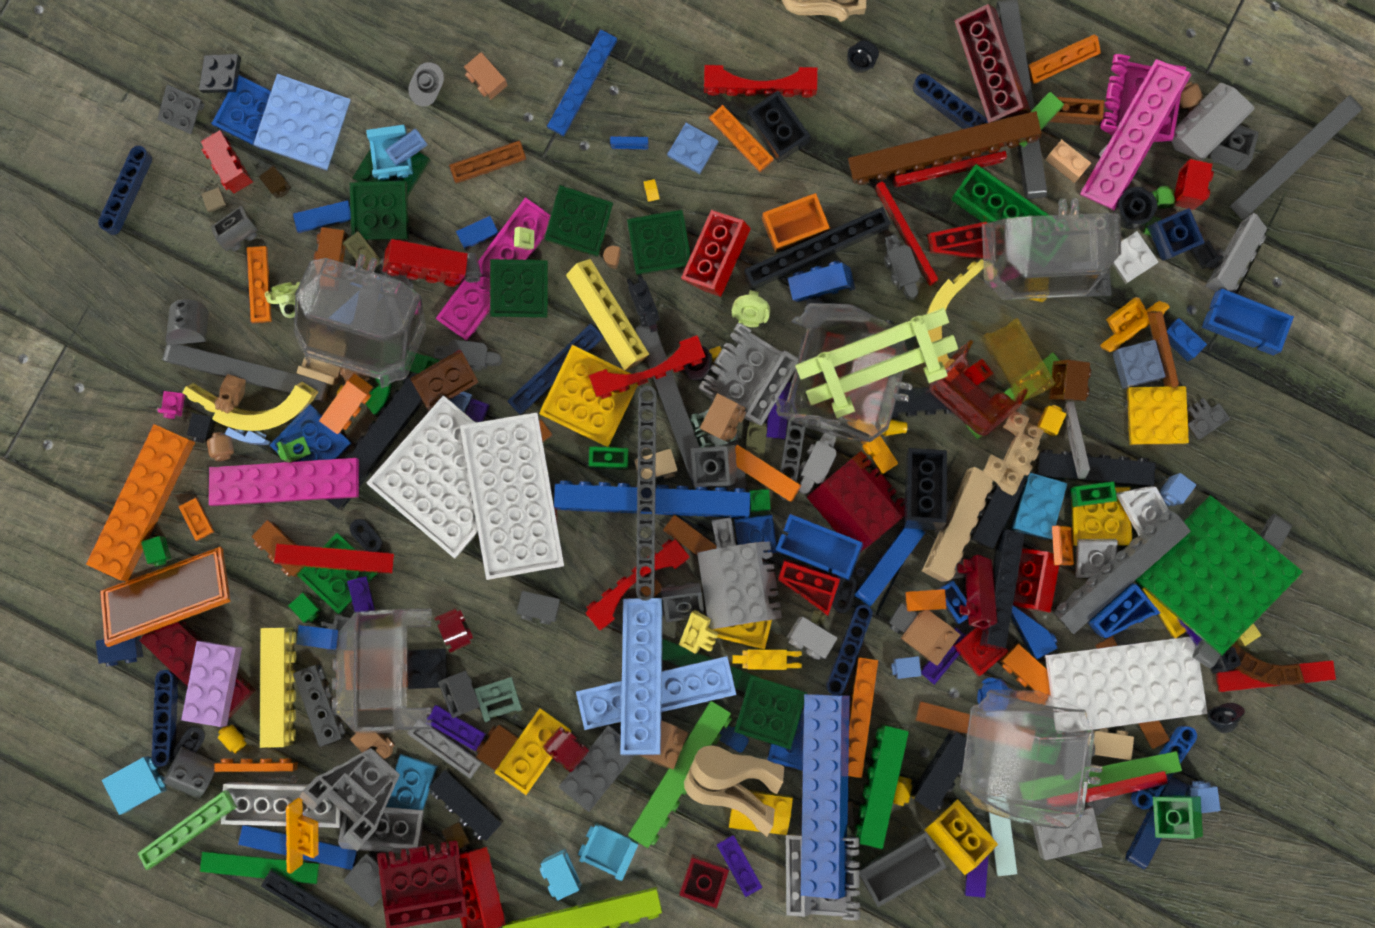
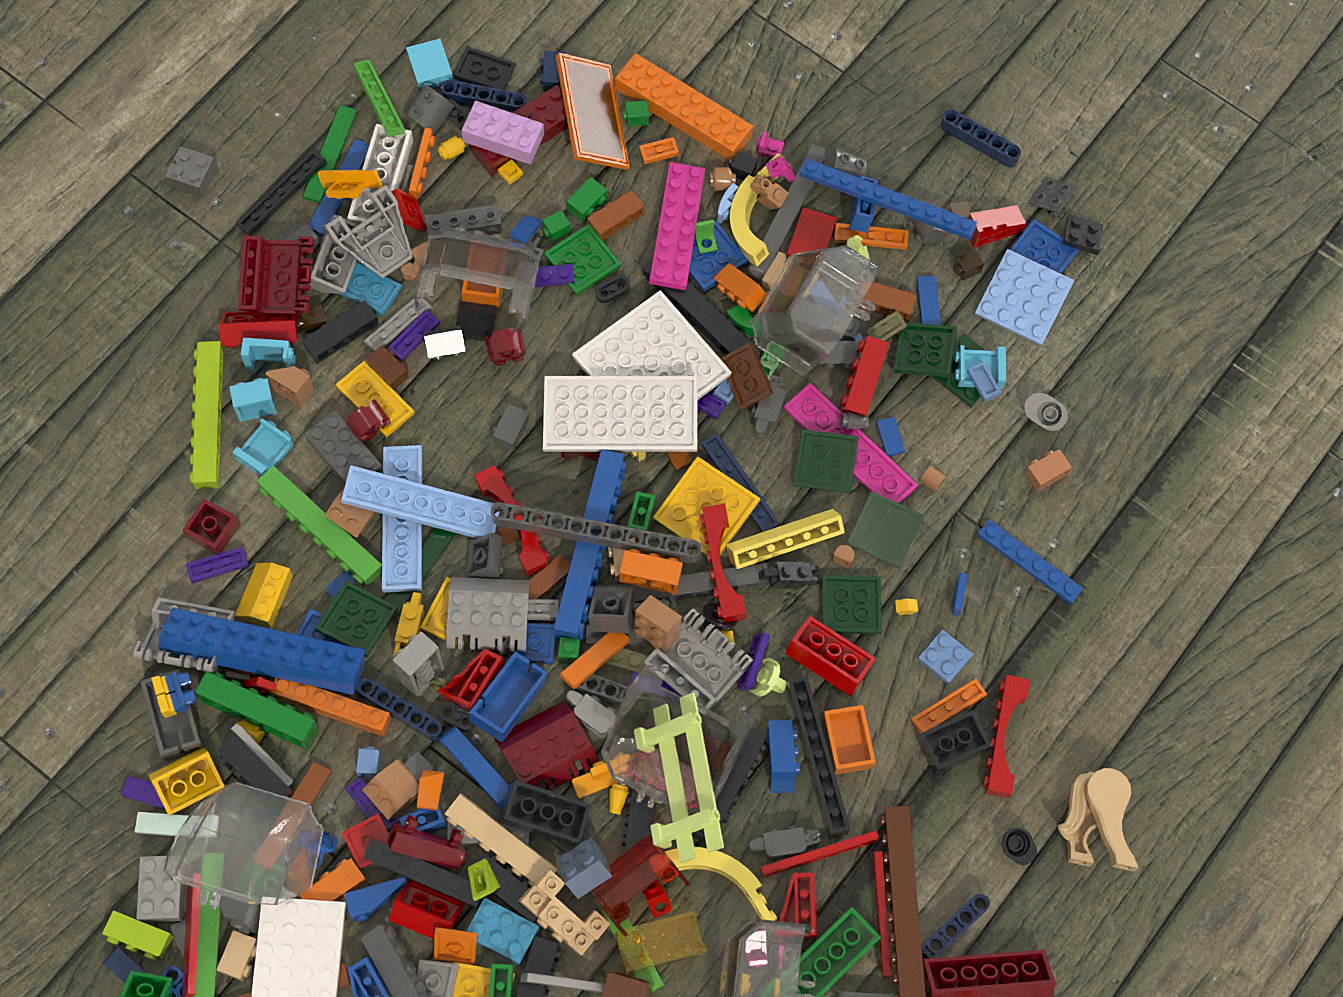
camera: 95 degrees right, 15 degrees down
light yellow brick [260,628,296,748] -> none
red tile [274,544,394,574] -> none
dark orange tile [449,141,527,184] -> none
sand green plate [474,677,523,722] -> none
yellowish green plate [514,227,534,250] -> none
light yellow hinge [679,610,718,654] -> none
tan animal [684,746,784,837] -> none
yellow brick [1037,405,1066,436] -> none
none -> lime brick [102,910,174,961]
none -> blue hips [151,671,198,718]
none -> light grey tile [231,723,293,786]
none -> medium azure panel [241,338,296,371]
none -> red tile [242,677,277,694]
none -> medium nougat slope [266,366,315,408]
none -> red plate [391,188,427,233]
none -> black tile [453,47,517,90]
none -> lime slope [468,859,500,901]
none -> yellow plate [497,159,523,185]
none -> sand blue brick [558,837,612,899]
none -> green brick [566,177,607,222]
none -> orange brick [619,549,683,595]
none -> dark purple tile [737,632,770,691]
none -> dark pink bracket [766,155,795,182]
none -> red tile [787,208,837,267]
none -> blue plate [799,158,978,240]
none -> blue brick [849,175,878,233]
none -> medium nougat brick [920,465,947,493]

